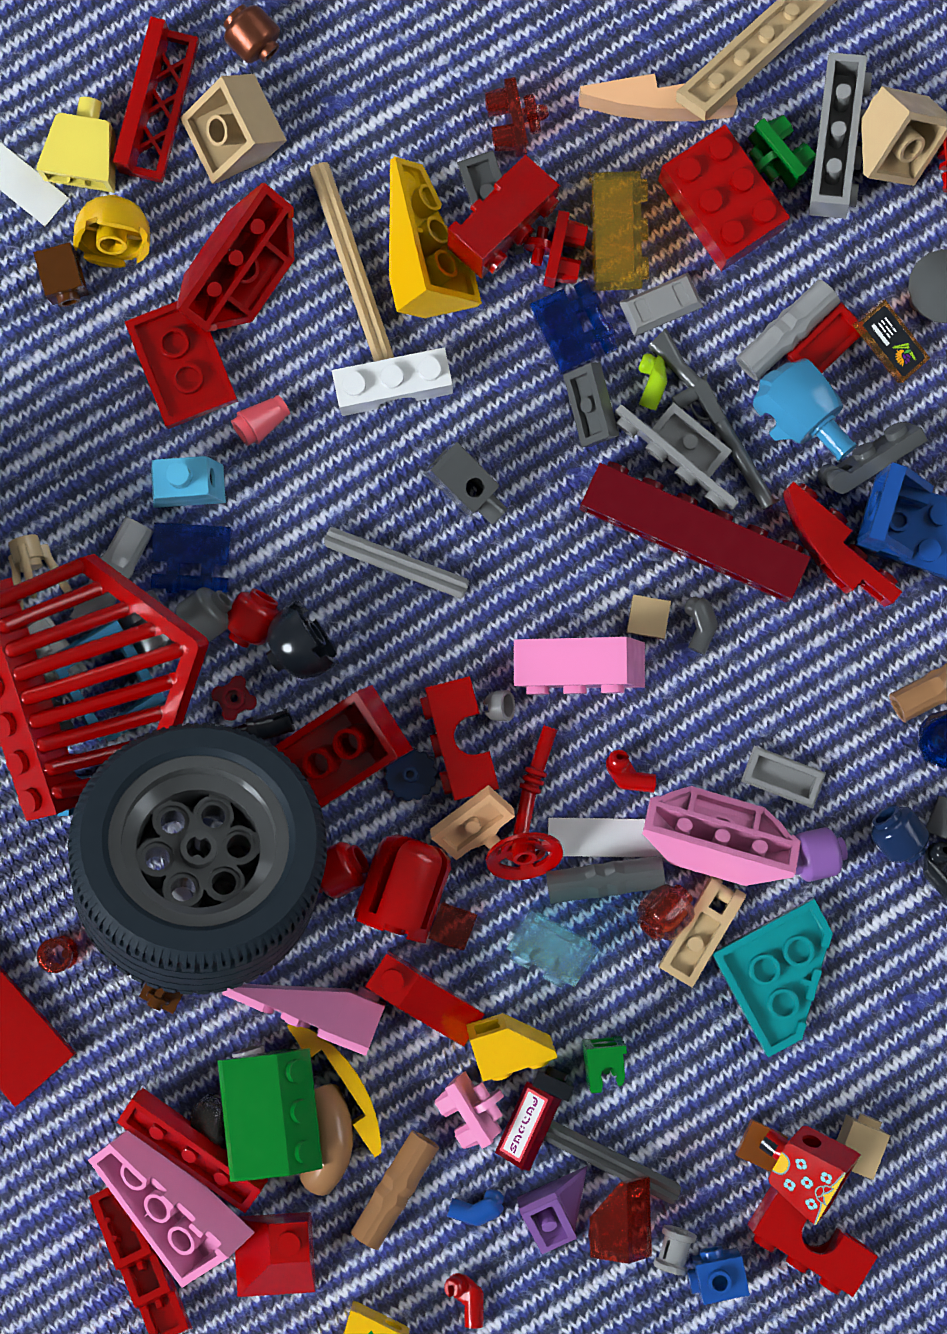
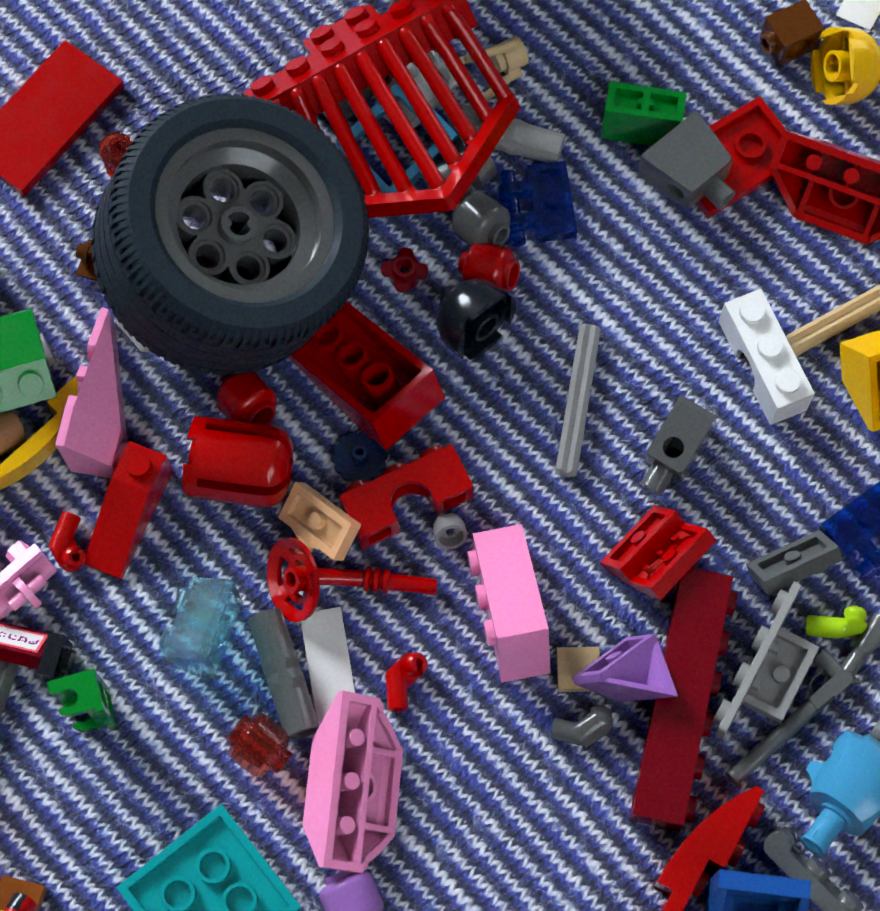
camera: 85 degrees right, 15 degrees down
medium azure torso [151,456,226,508] -> none
coral cone [231,395,290,446] -> none
black pin [232,708,295,741] -> none
clear red slope [428,901,478,951] -> none
yellow slope [466,1013,558,1082] -> none
tan plate [658,876,746,988] -> none
light grey tile [741,746,826,809] -> none
none -> red arm [49,511,86,572]
none -> medium lavender slope [572,634,678,702]
none -> red slope [600,505,717,600]
none -> green hinge [601,81,687,146]
none -> dark grey torso [638,111,736,210]

